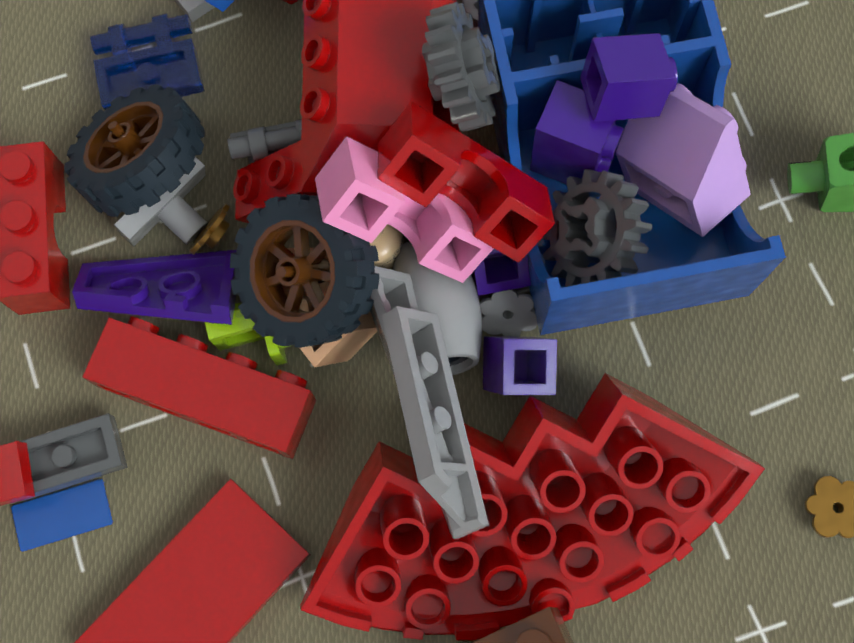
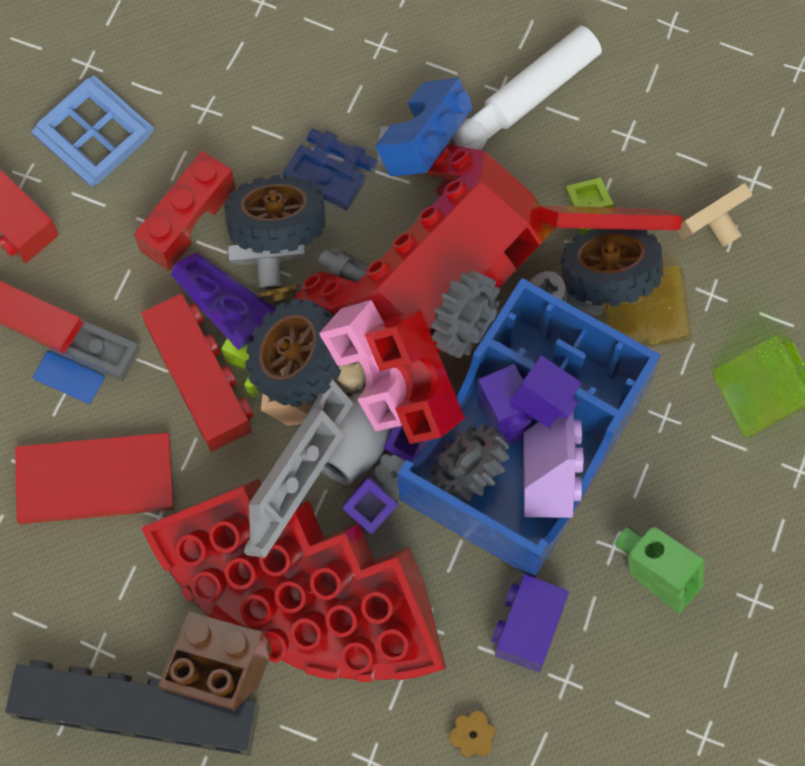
camera: 40 degrees right, 5 degrees down
none -> dark purple brick [491,574,569,673]

